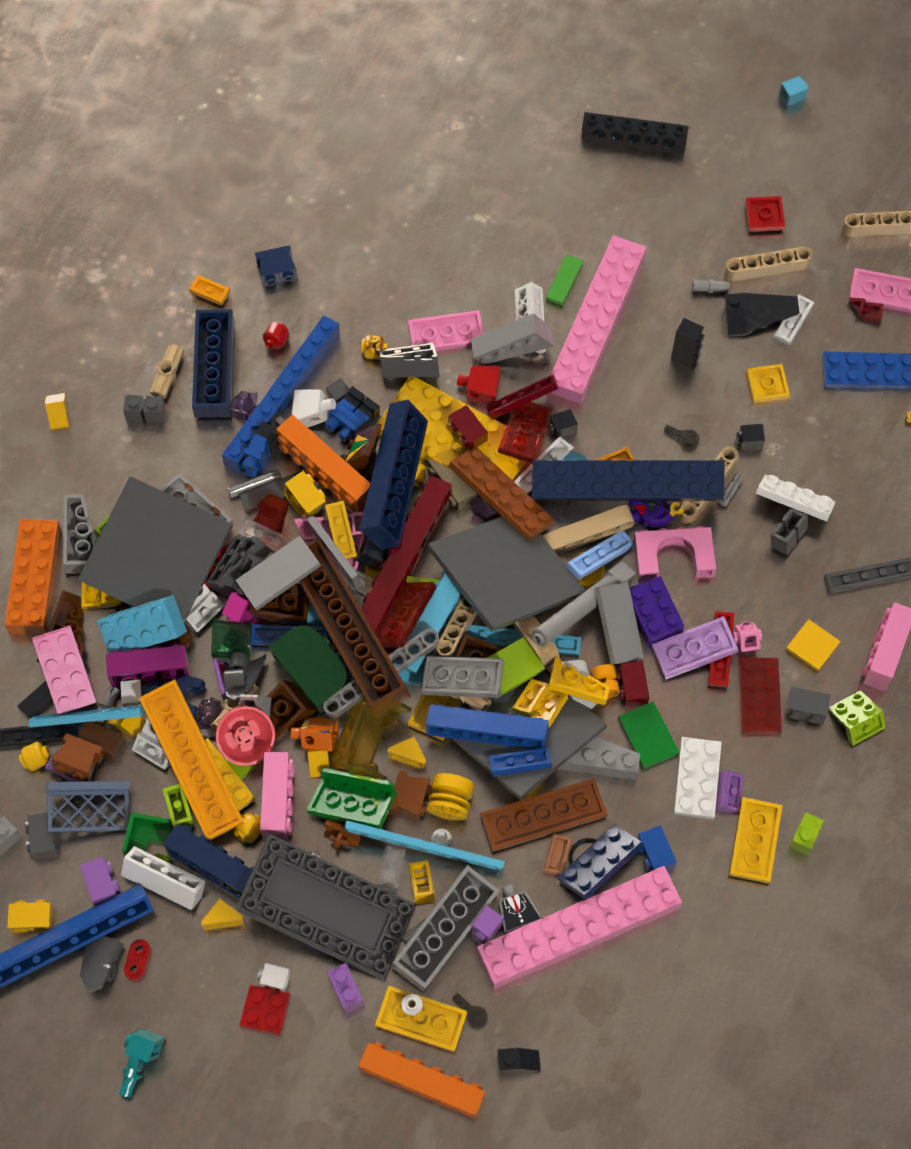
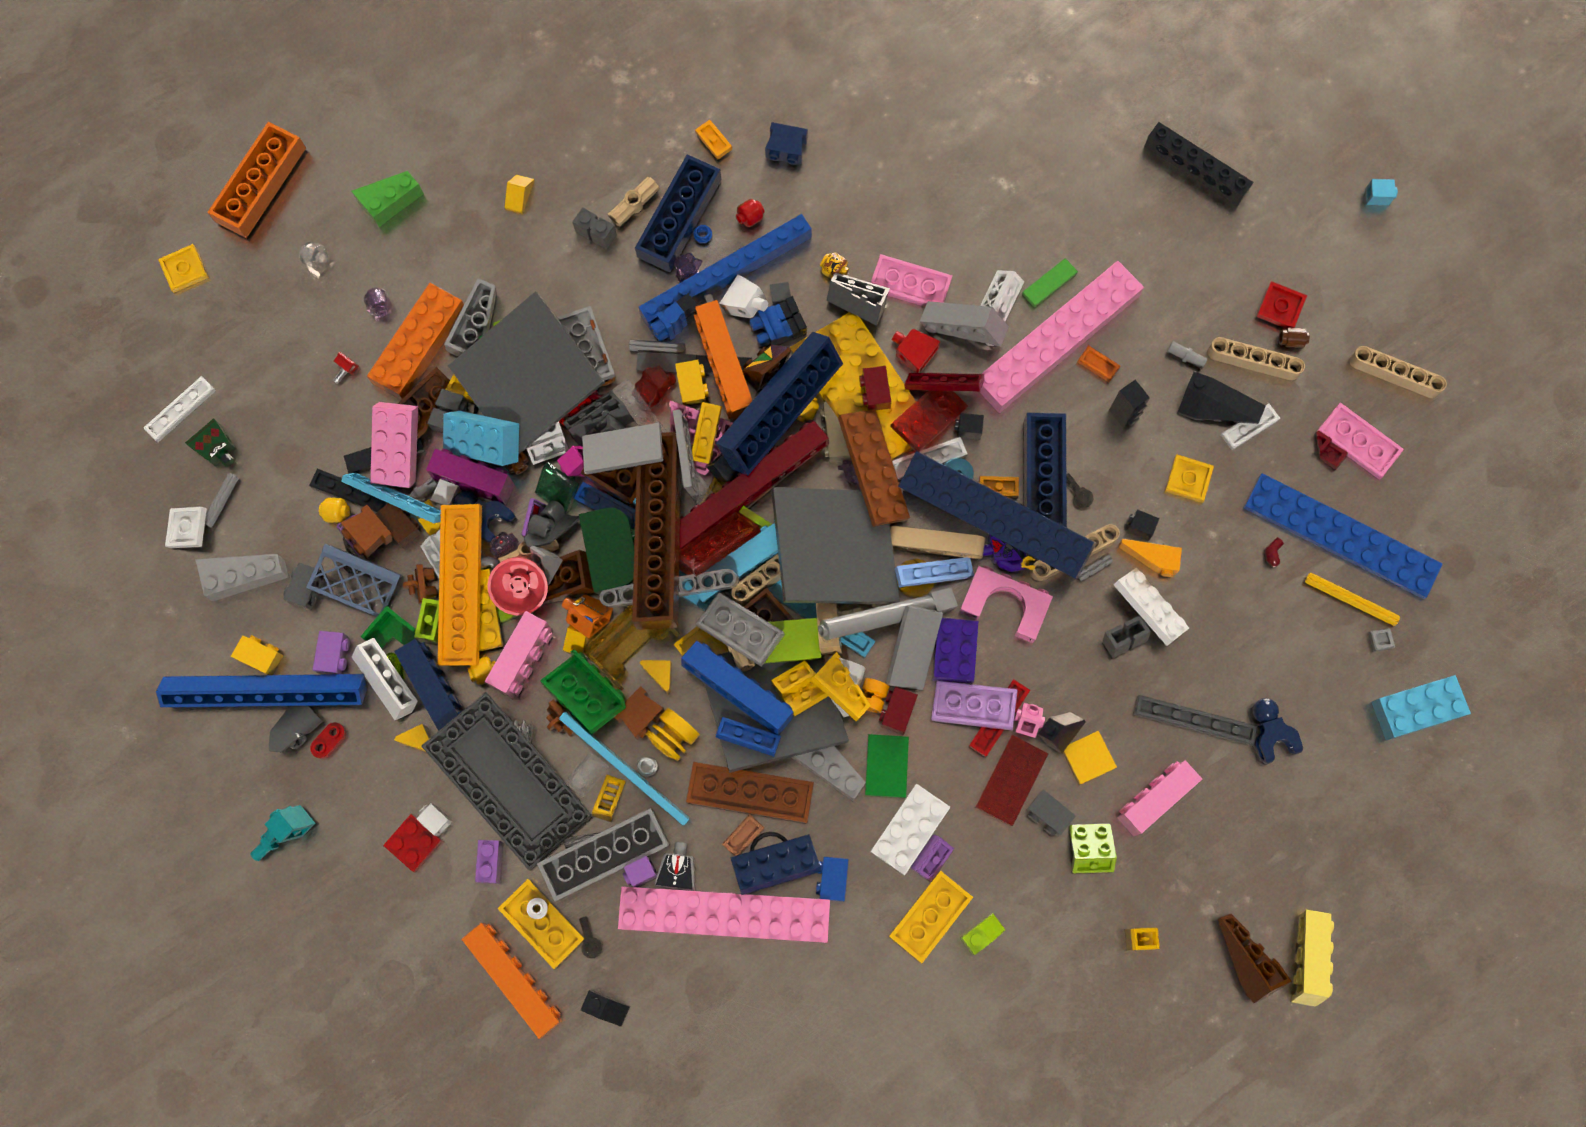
camera: 30 degrees right, 10 degrees up
none -> dark orange hips [402,564,437,604]
none -> dark grey piece [427,389,468,433]
none -> blue plate [694,225,712,244]
none -> dark blue brick [1024,412,1067,527]
none -> black slope [1038,712,1086,753]
none -> orange tile [1077,345,1120,383]
none -> light orange slope [1118,539,1182,577]
none -> dark red arm [1265,537,1284,567]
none -> reddish brown brick [1279,328,1310,348]

